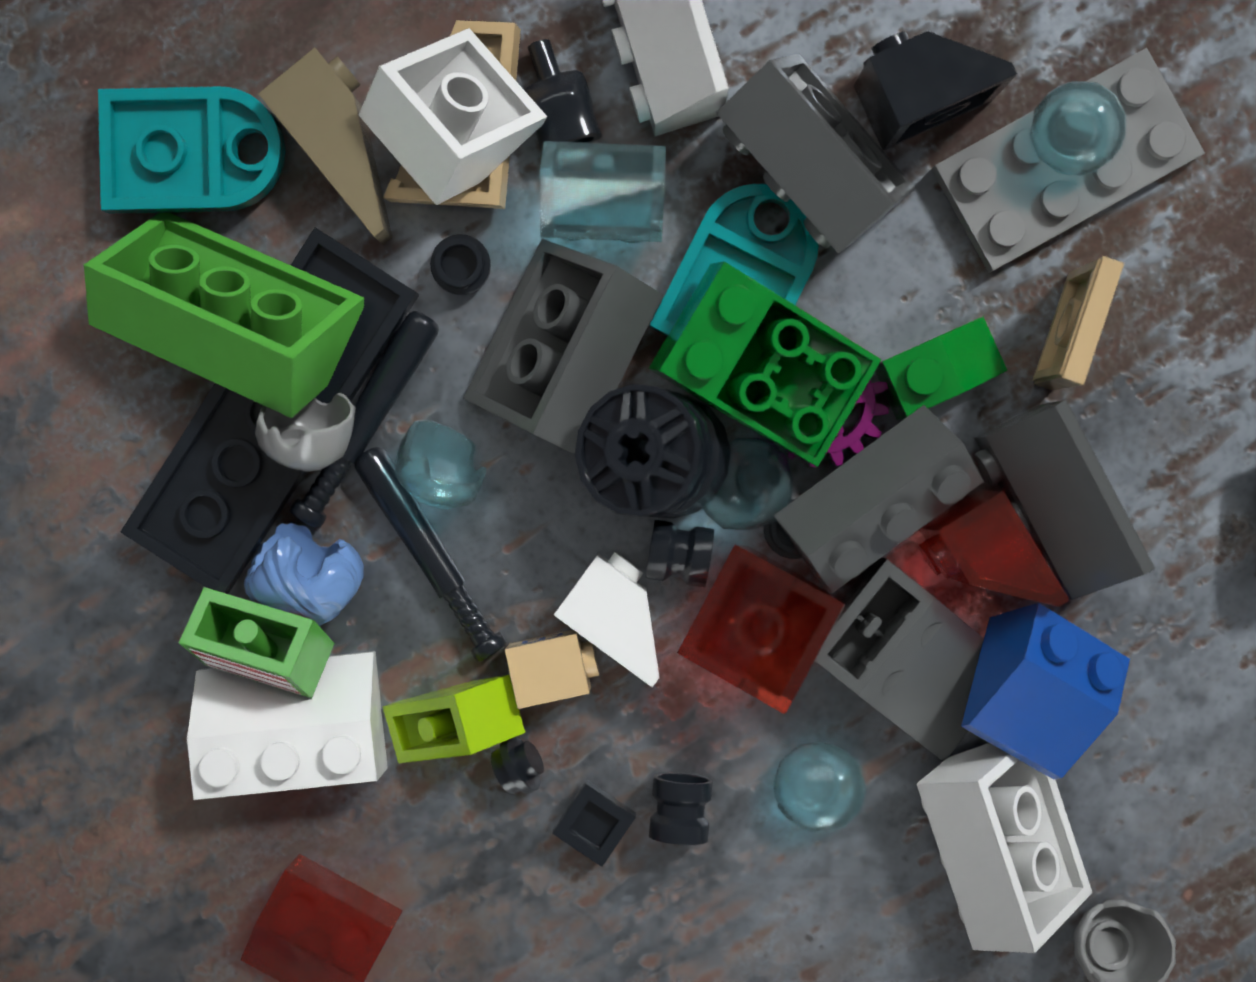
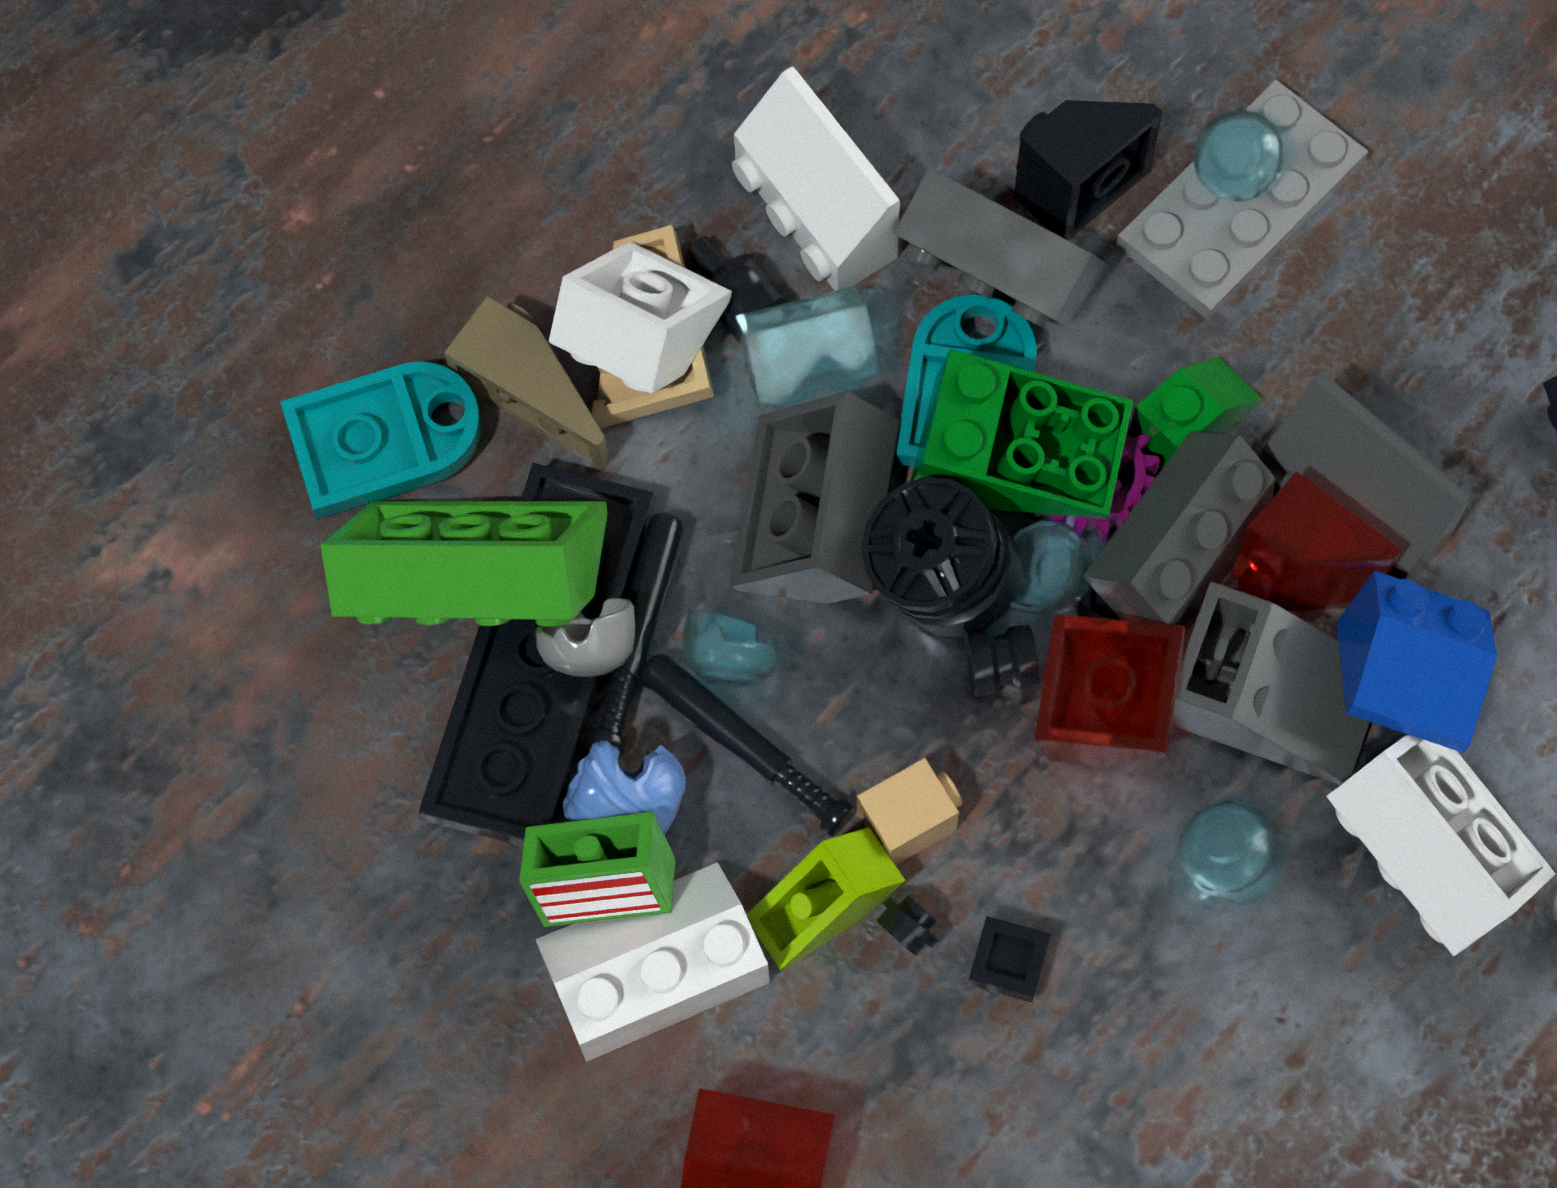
camera: 15 degrees left, 20 degrees down
black plate [430,234,491,295] -> none
white slope [554,552,660,687] -> none
black wheel [649,773,713,845] -> none
tan tile [1033,256,1124,391] -> none

